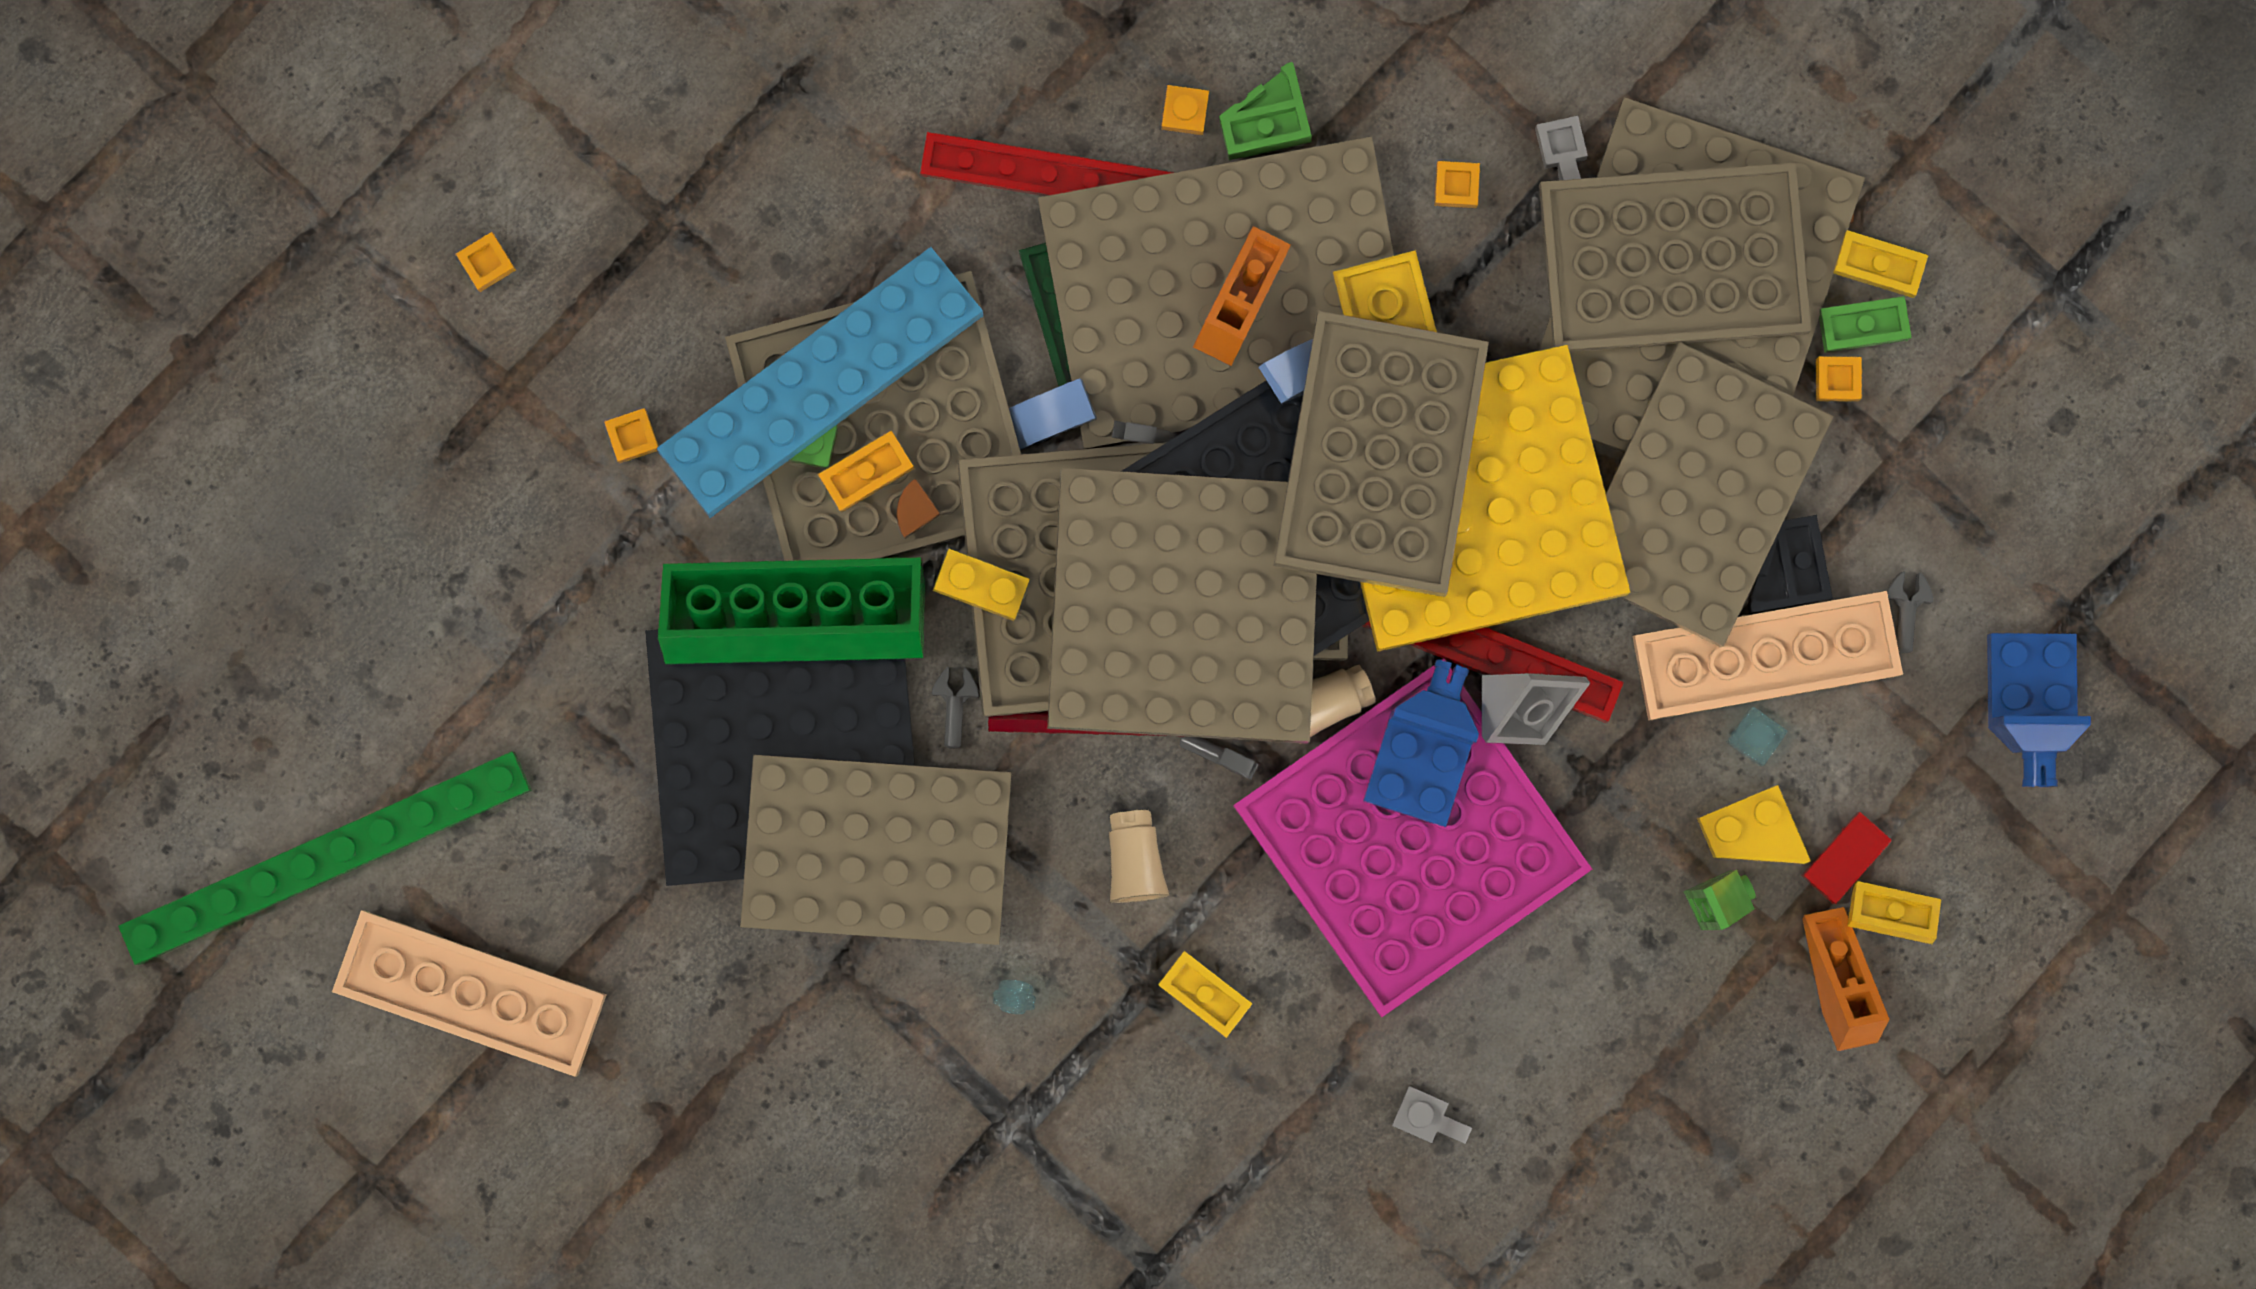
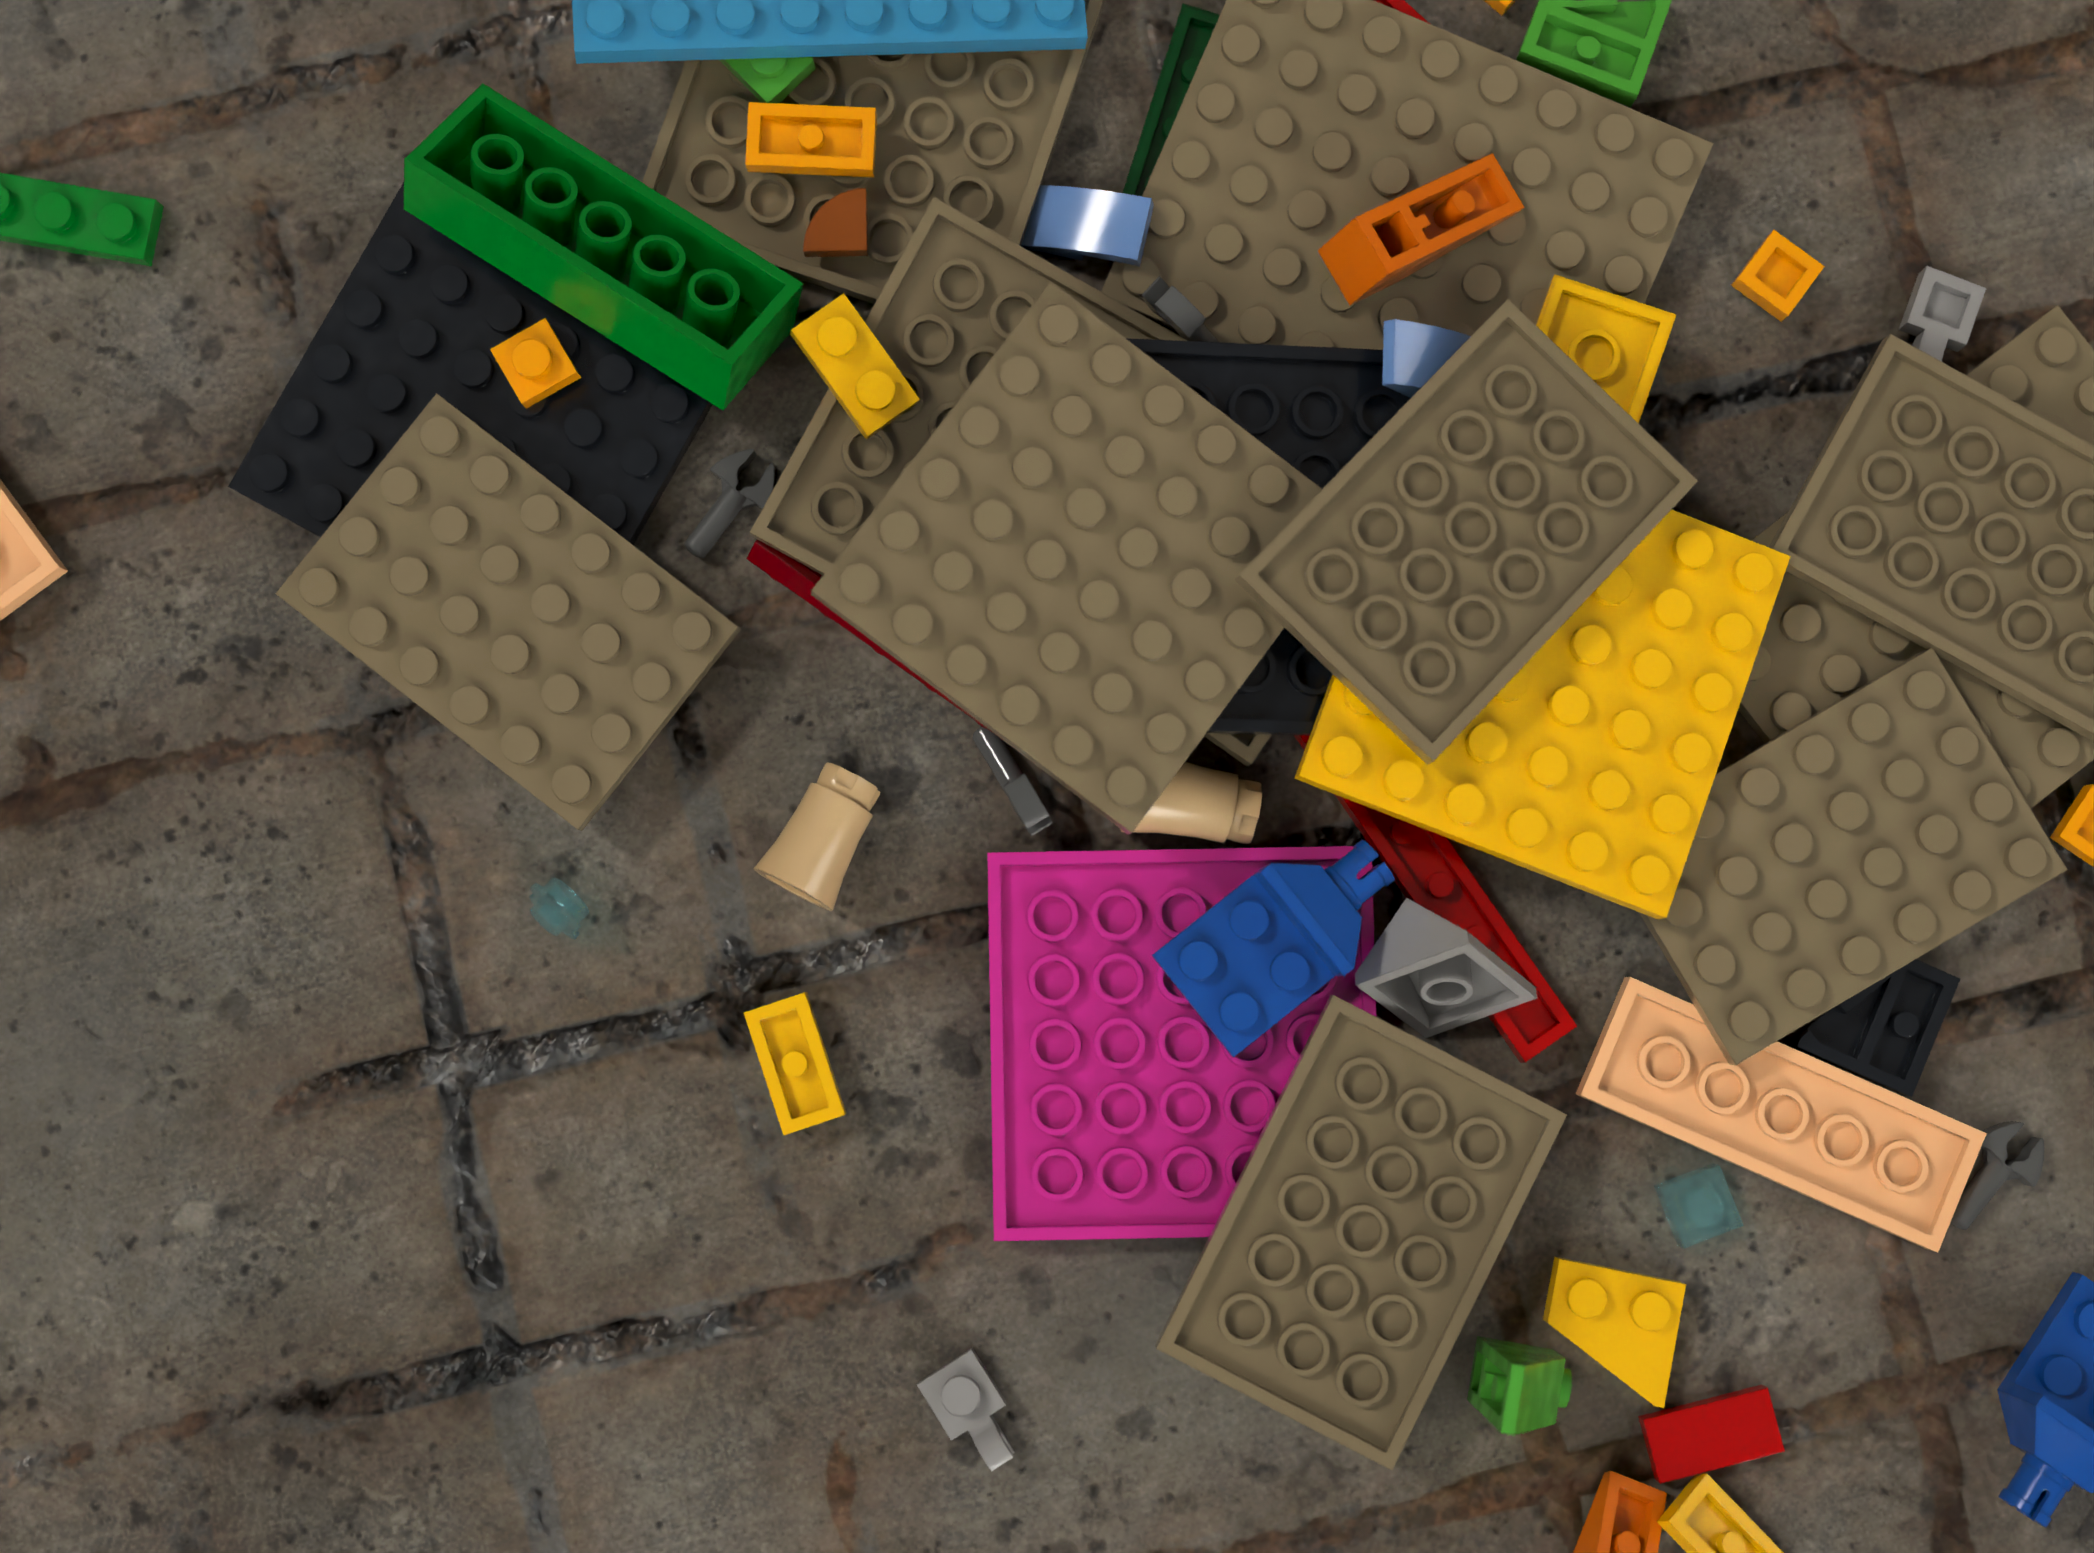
camera: 30 degrees right, 0 degrees up
none -> light orange plate [490,318,581,409]
none -> dark tan plate [1155,995,1567,1470]

